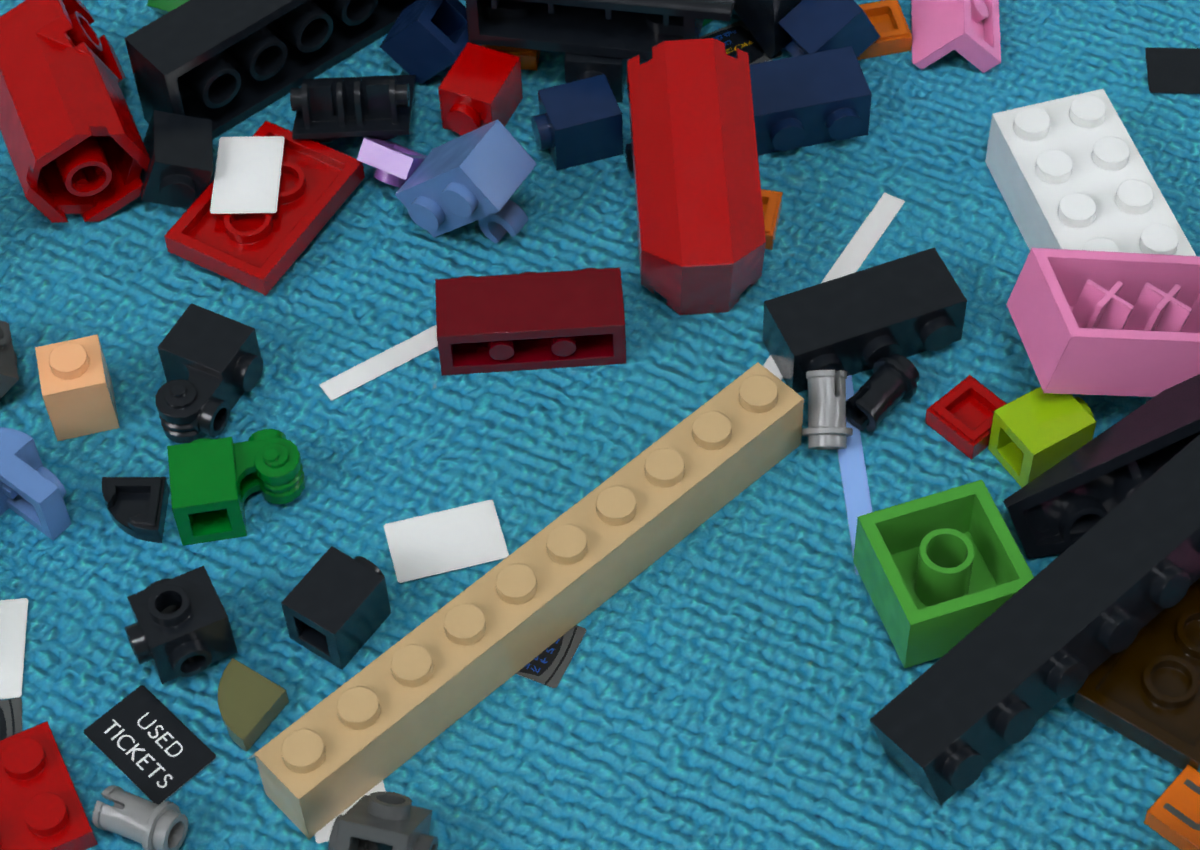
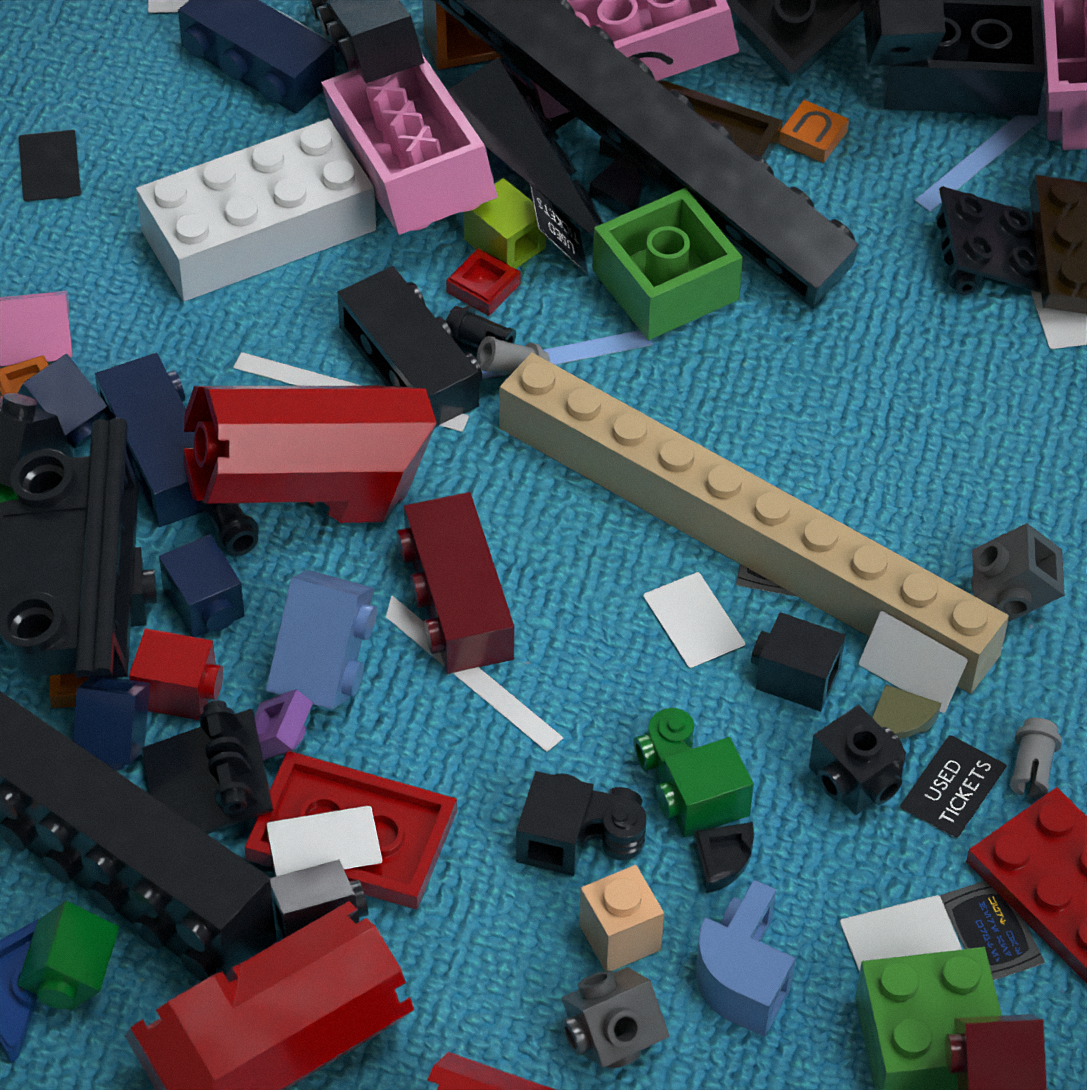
camera: 105 degrees left, 0 degrees up
none -> black sticker [530,185,588,274]

